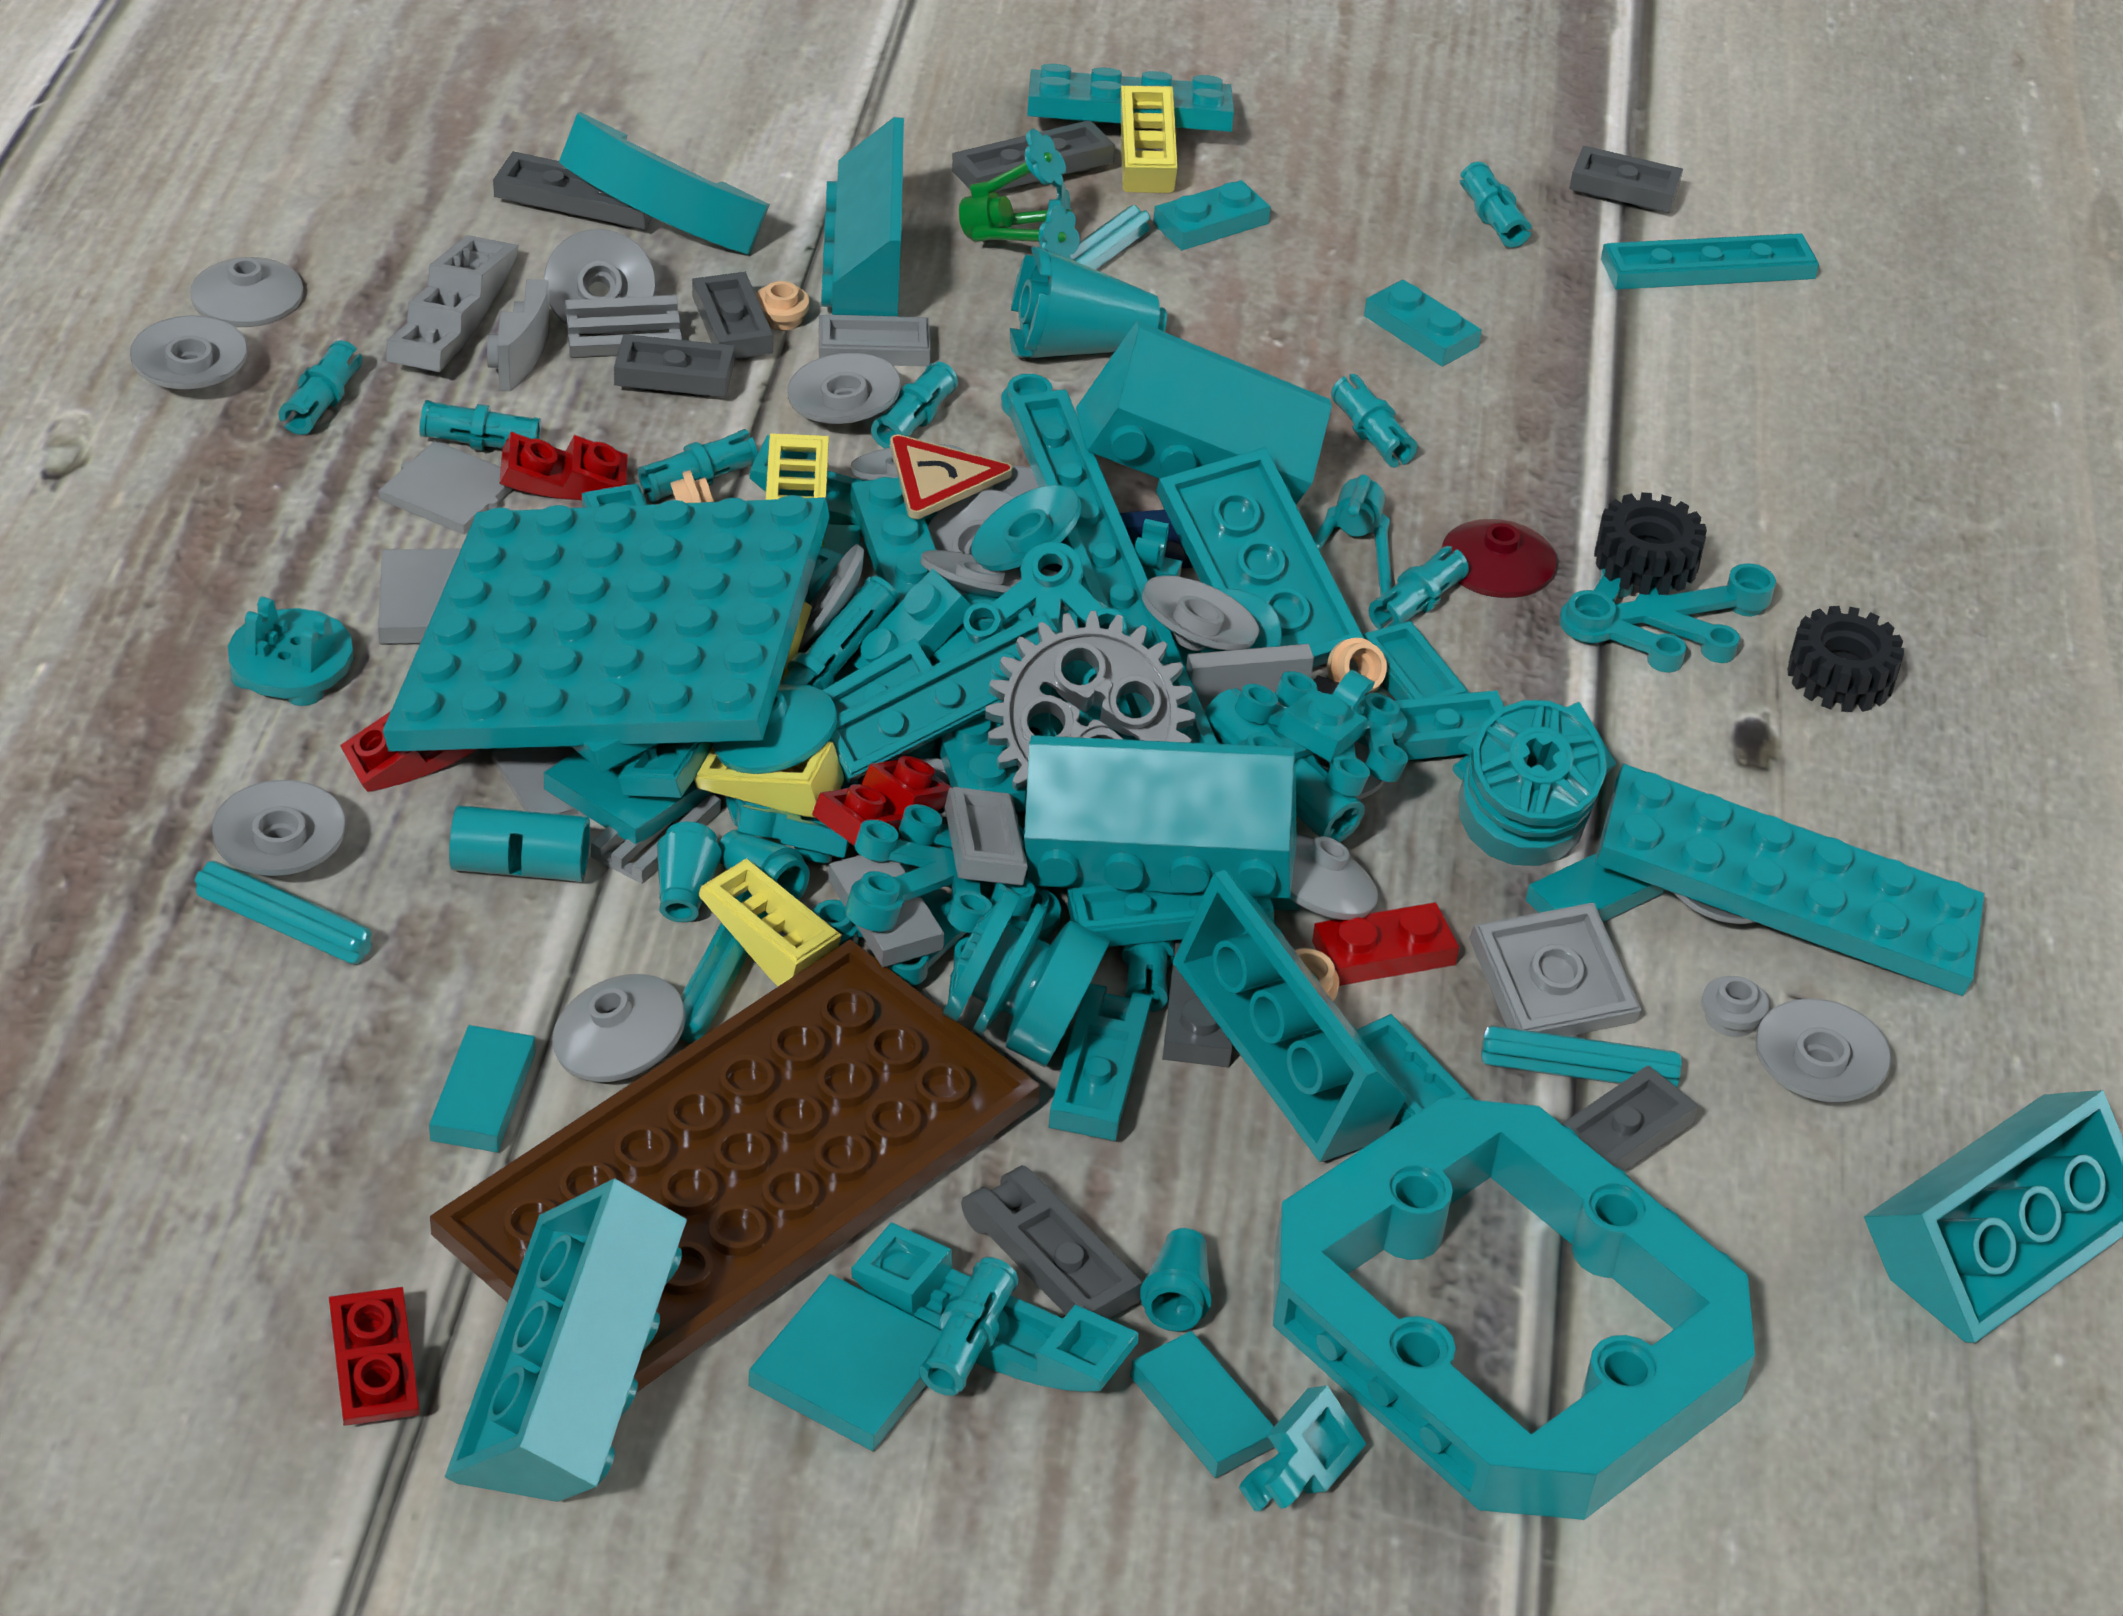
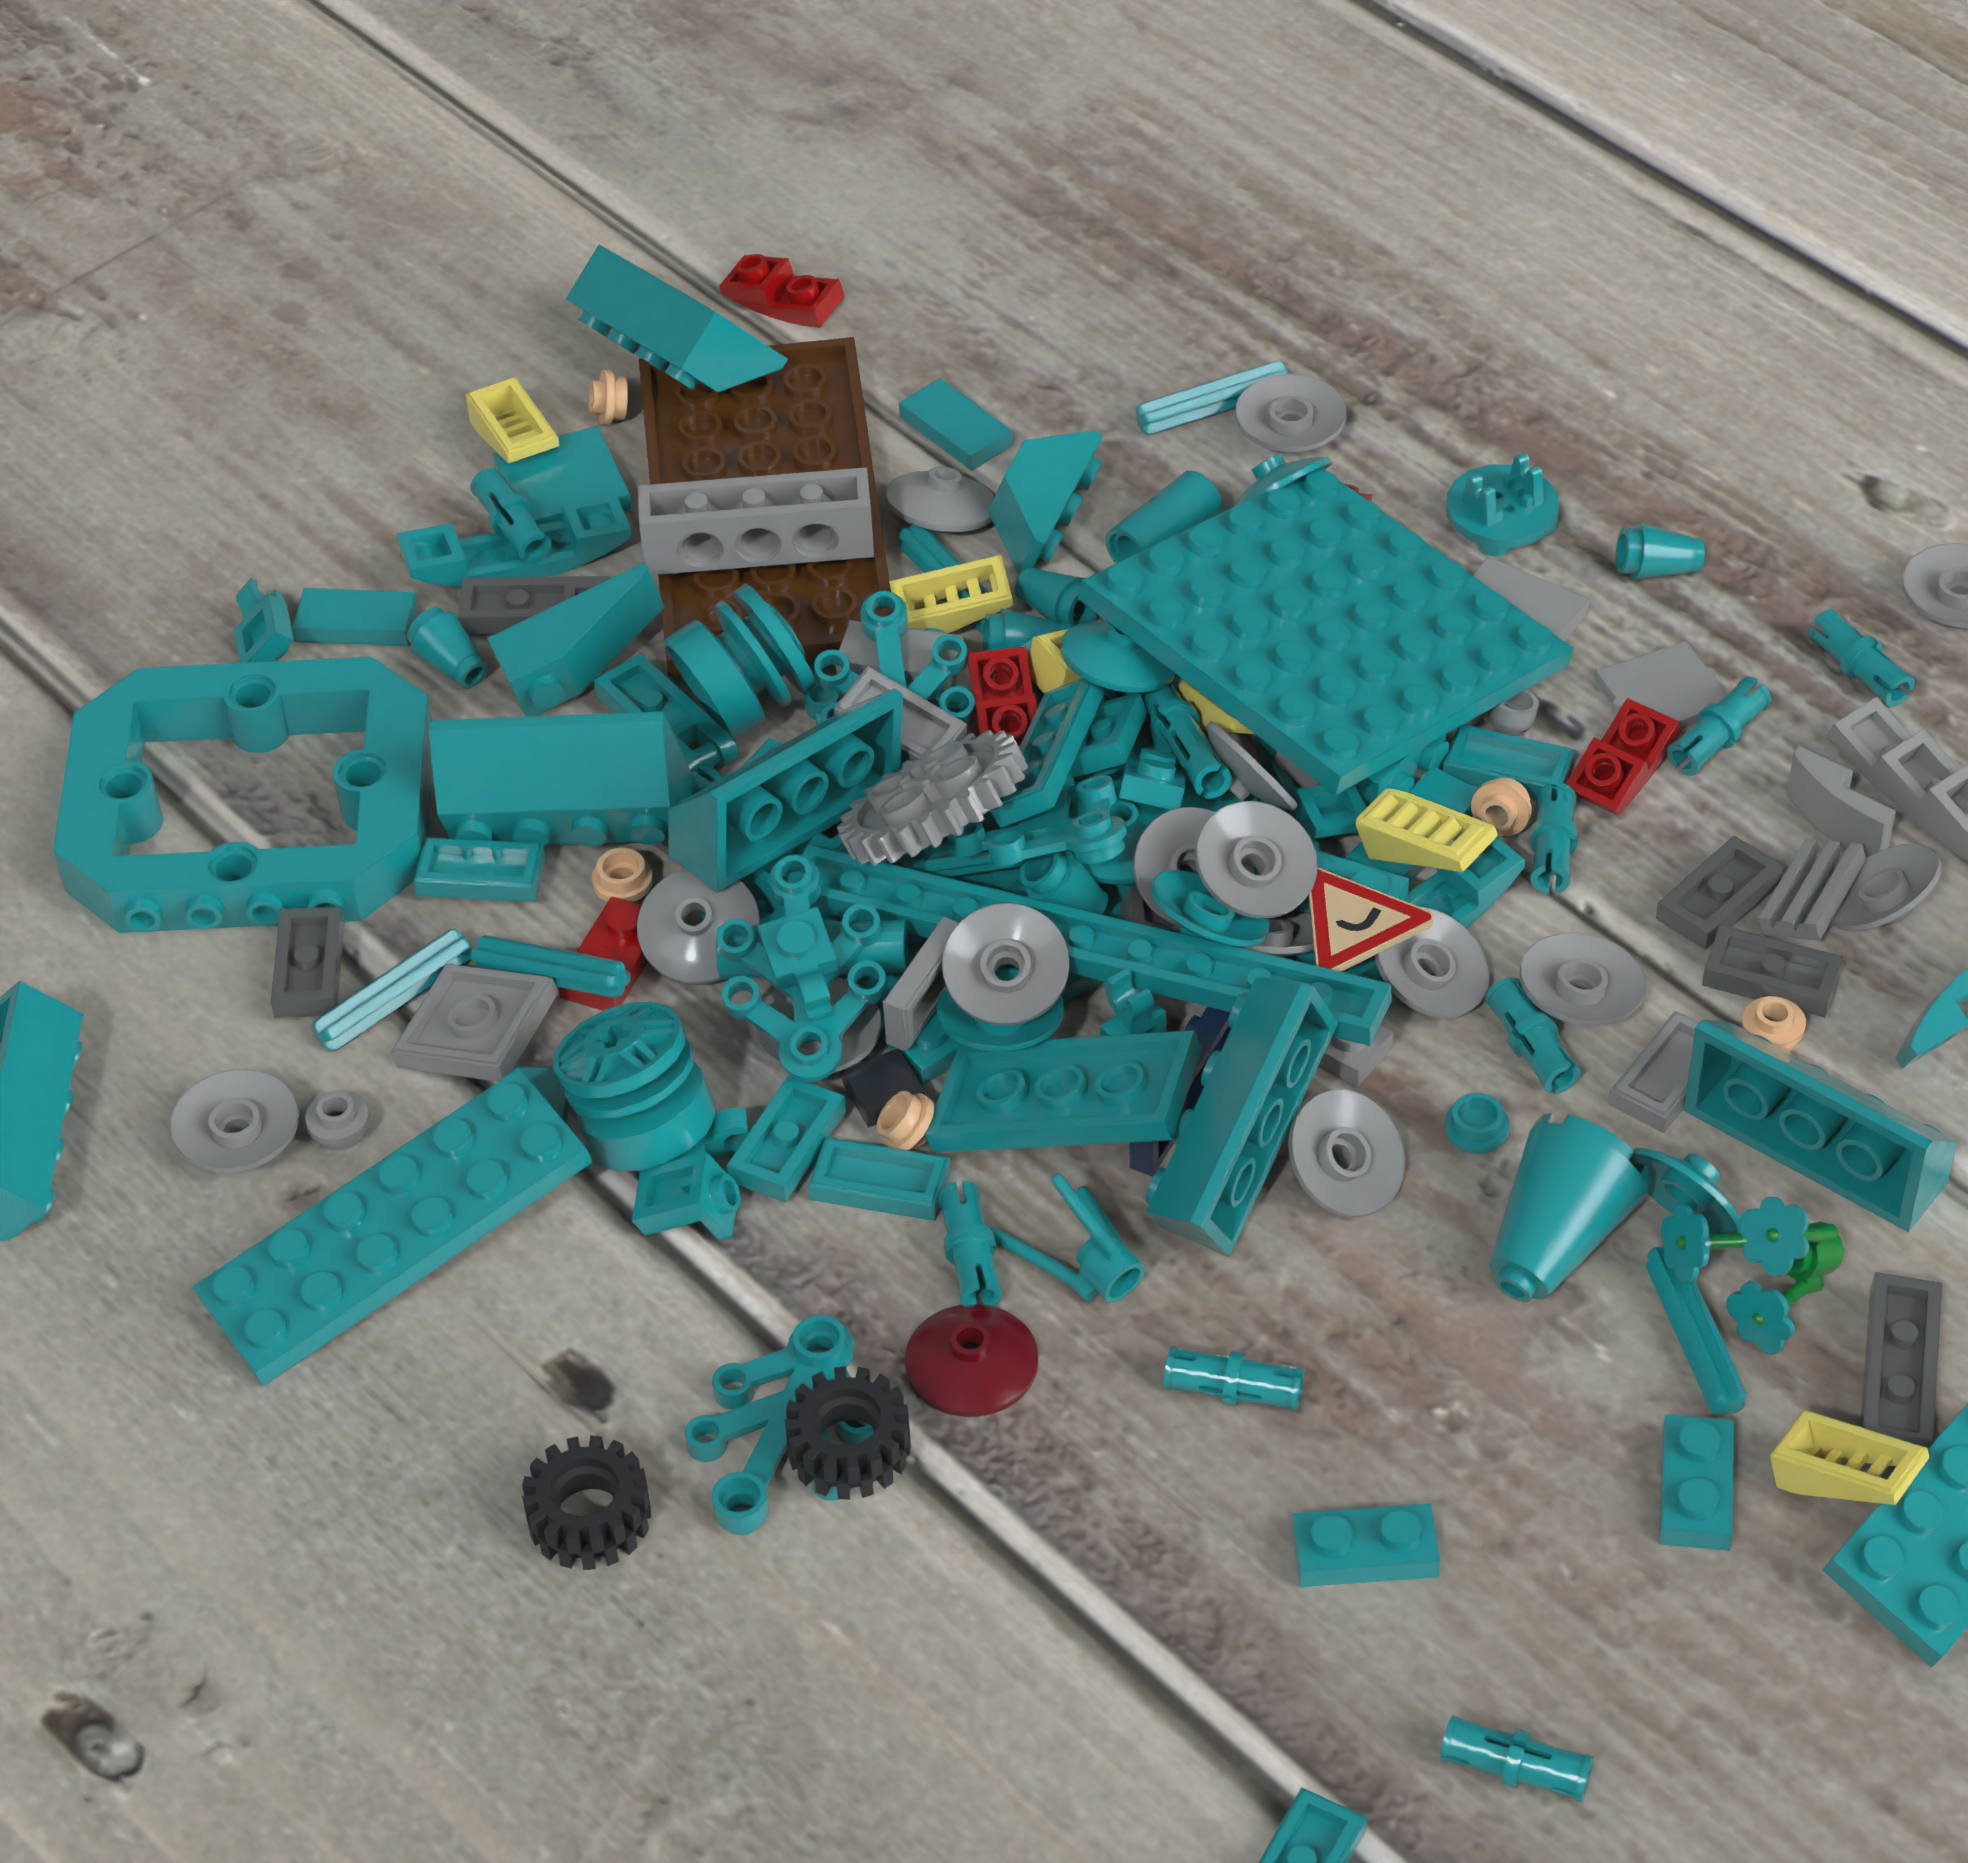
camera: 135 degrees right, 5 degrees up
none -> light yellow slope [465,377,560,464]
none -> teal axle [470,935,631,998]
none -> teal slope [487,562,665,717]
none -> light nougat plate [589,370,628,425]
none -> light grey brick [638,468,874,575]
none -> teal slope [988,430,1103,575]
none -> light grey dish [1195,801,1318,919]
none -> teal dish [1233,453,1332,507]
none -> teal cone [1615,523,1705,580]
none -> teal dish [1629,1148,1740,1234]

